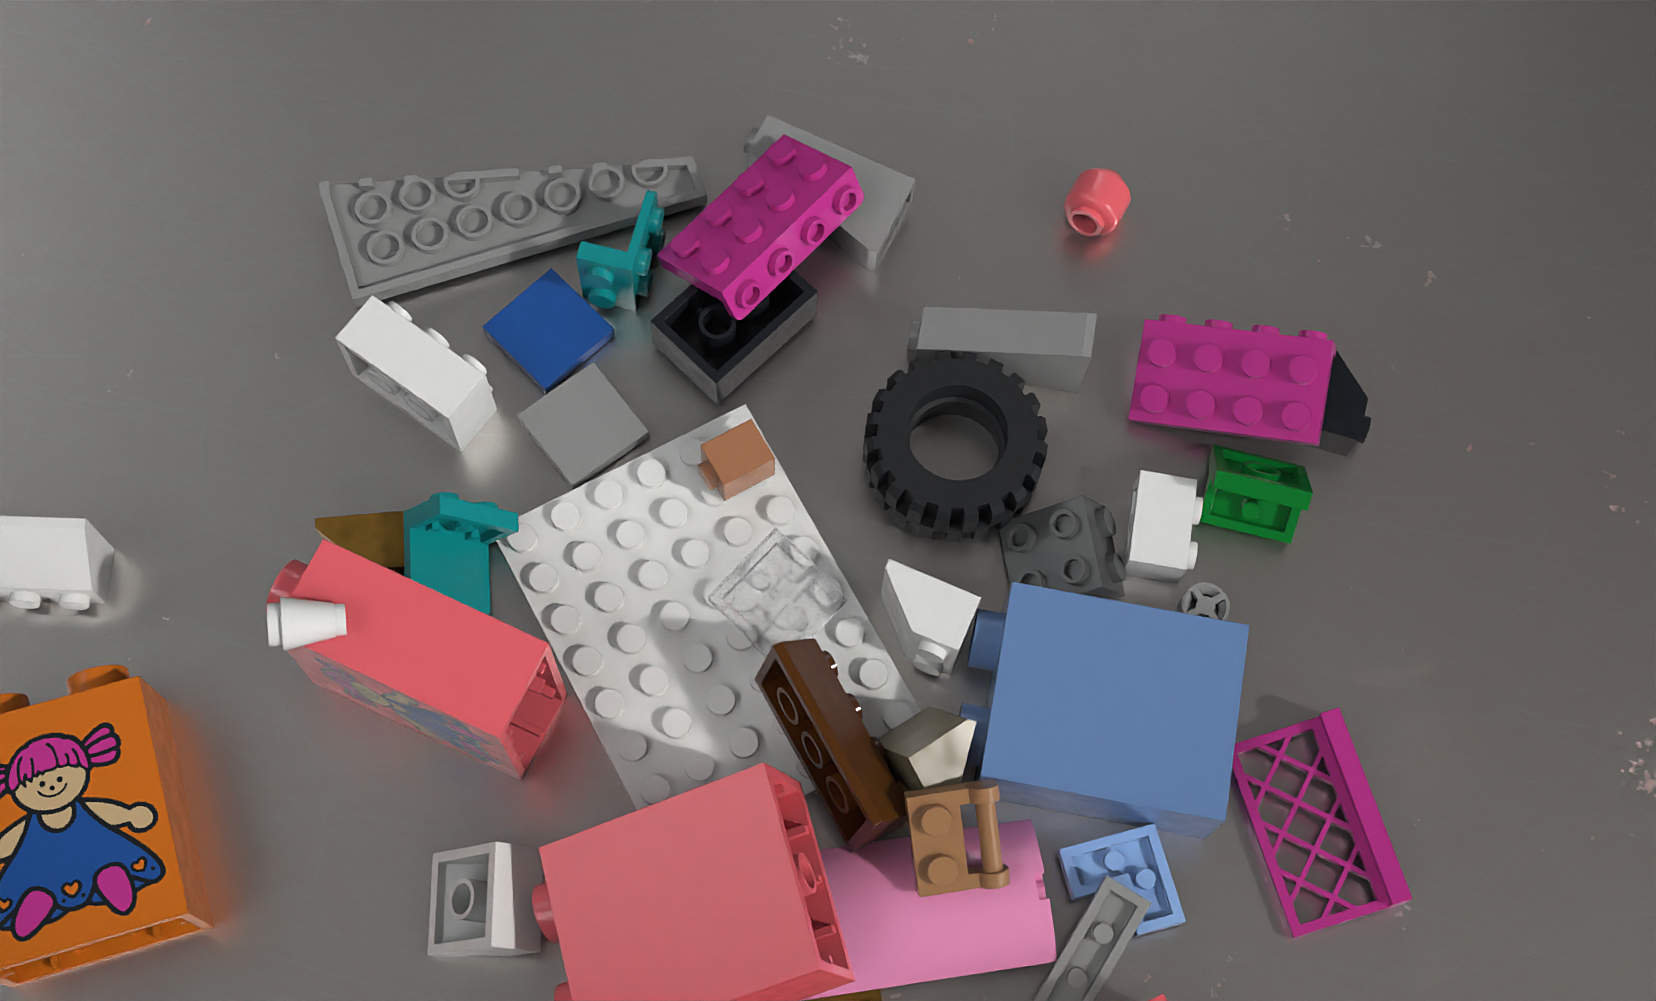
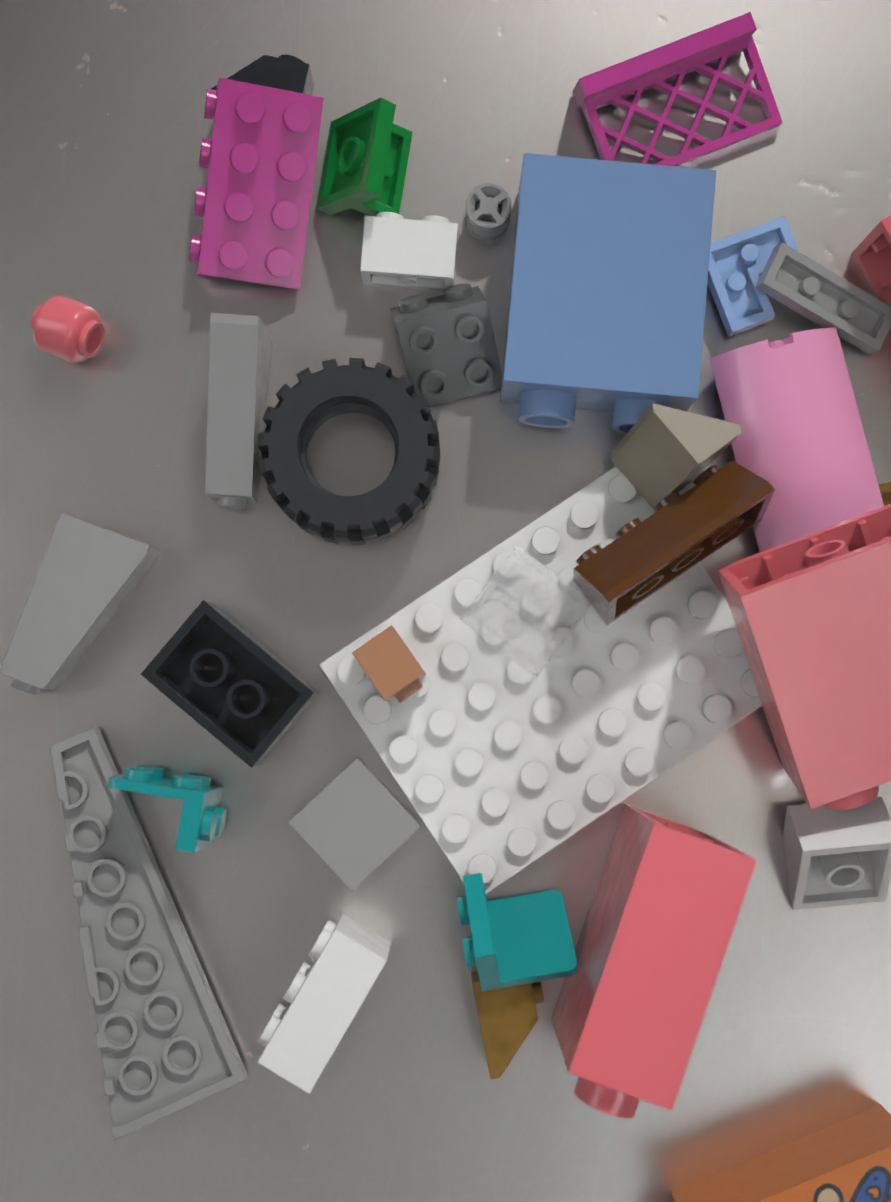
camera: 90 degrees left, 15 degrees up
white cone [267,597,347,651] -> none
blue tile [482,268,615,394] -> none
dark pink bracket [656,134,864,320] -> none
white slope [880,559,981,676] -> none
medium nougat plate [904,780,1010,898] -> none

